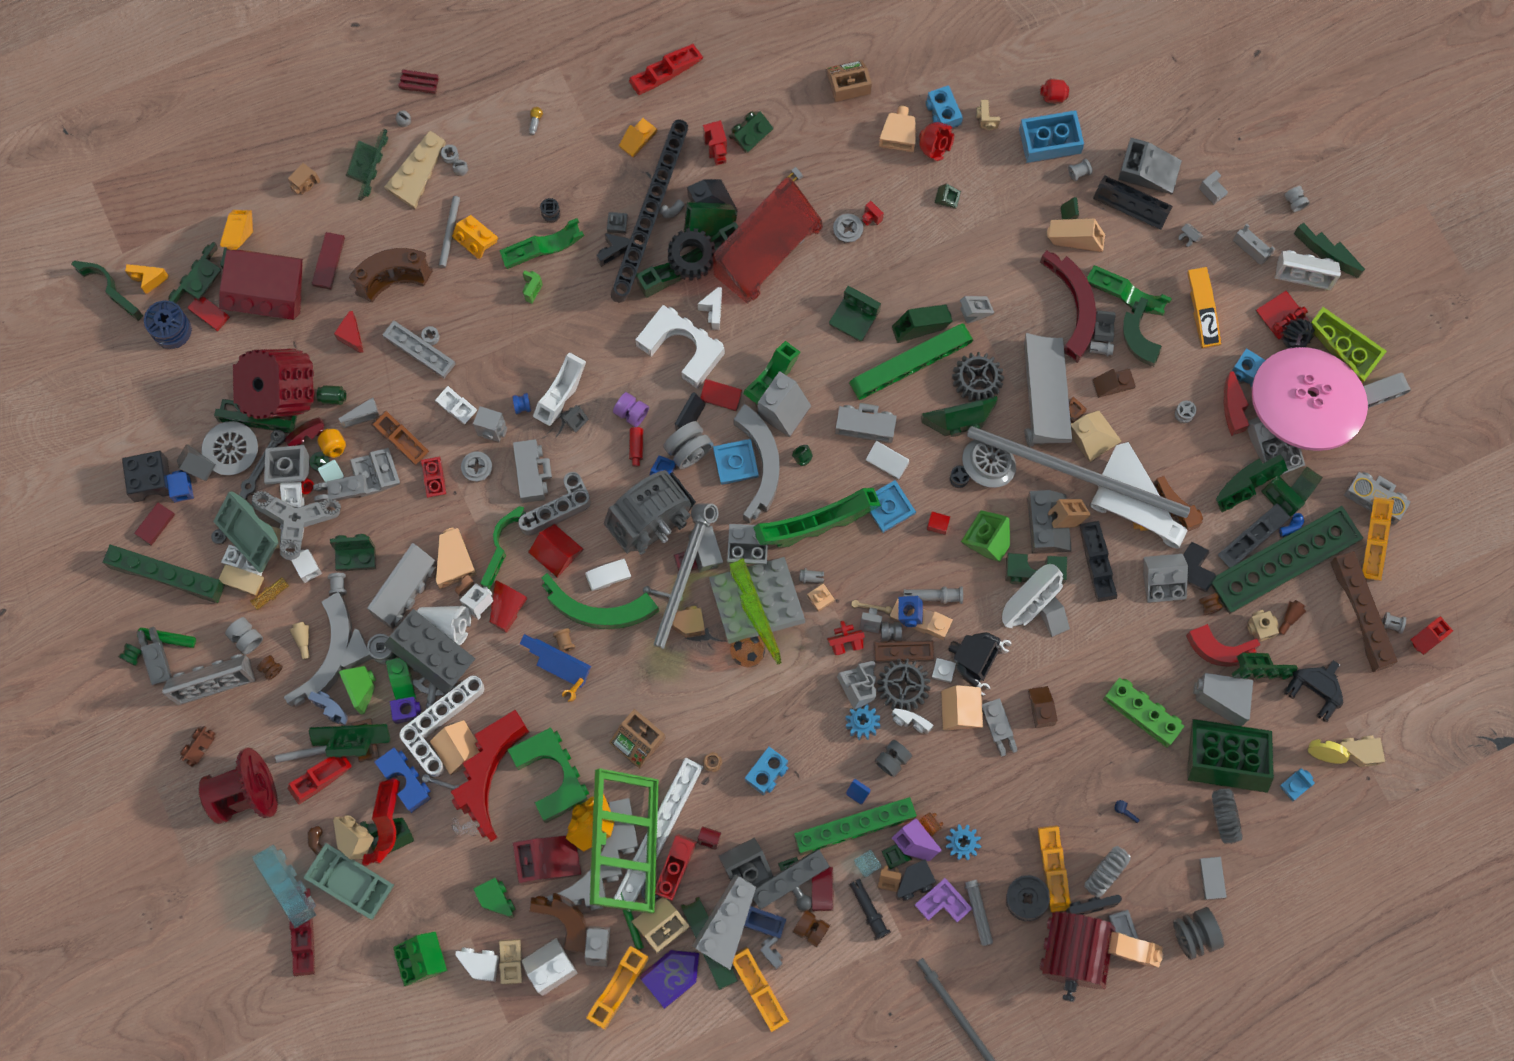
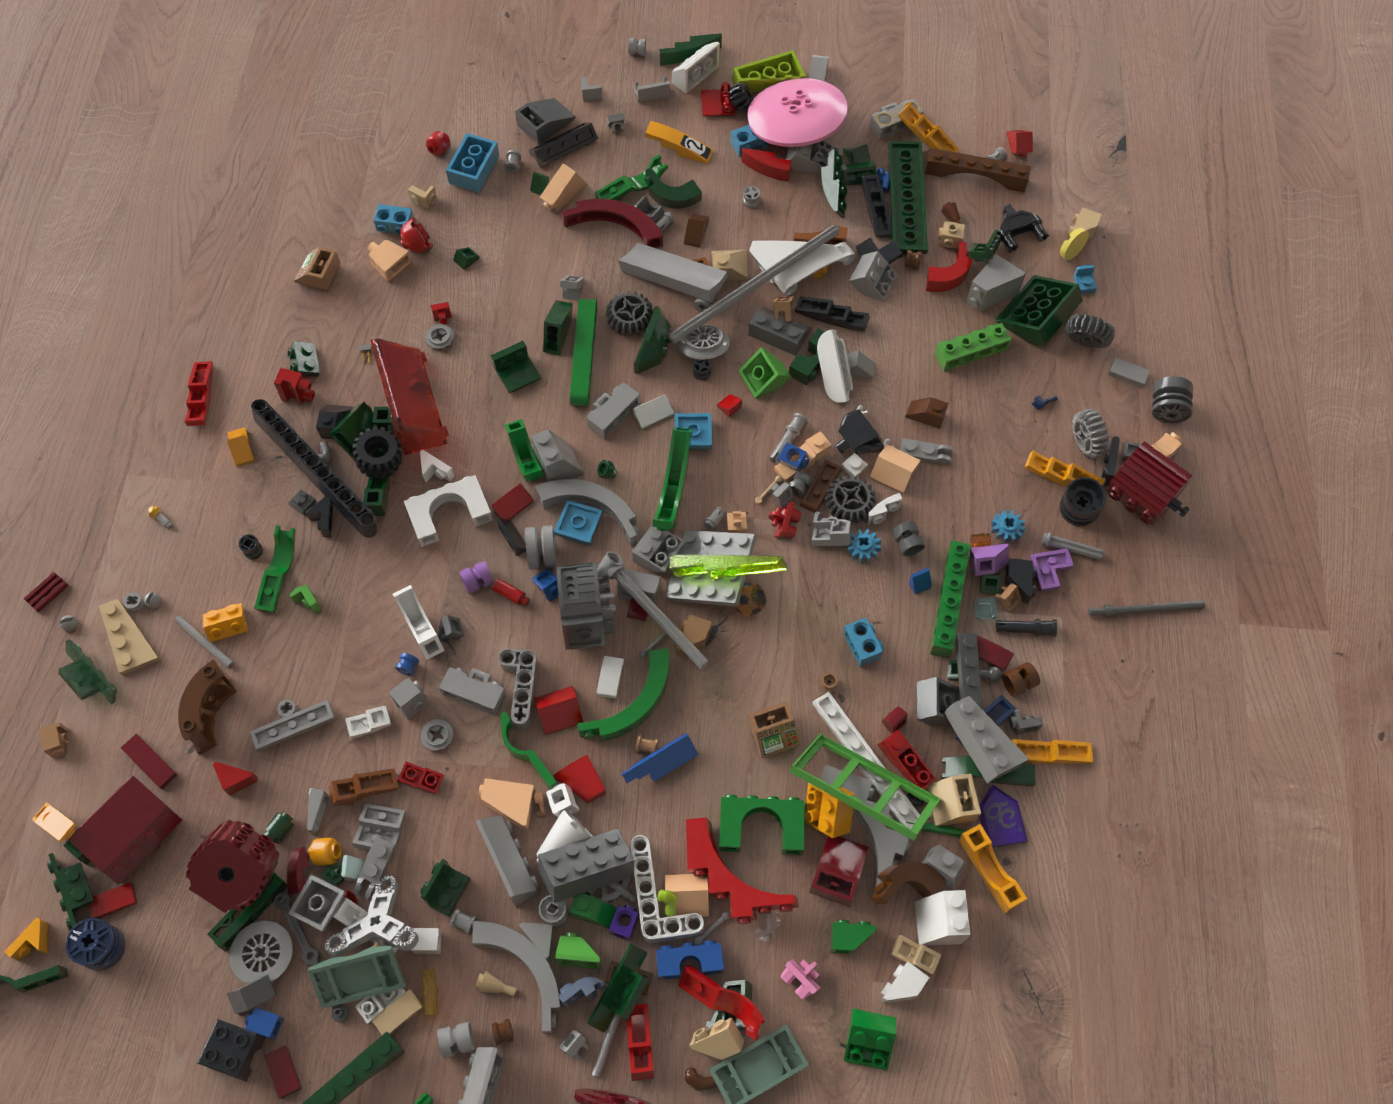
camera: 60 degrees left, 10 degrees down
light orange hand [562,678,584,702] -> none
none -> light grey tile [559,1029,589,1060]
none -> lime arm [657,890,677,916]
none -> bright pink hips [780,959,821,1000]

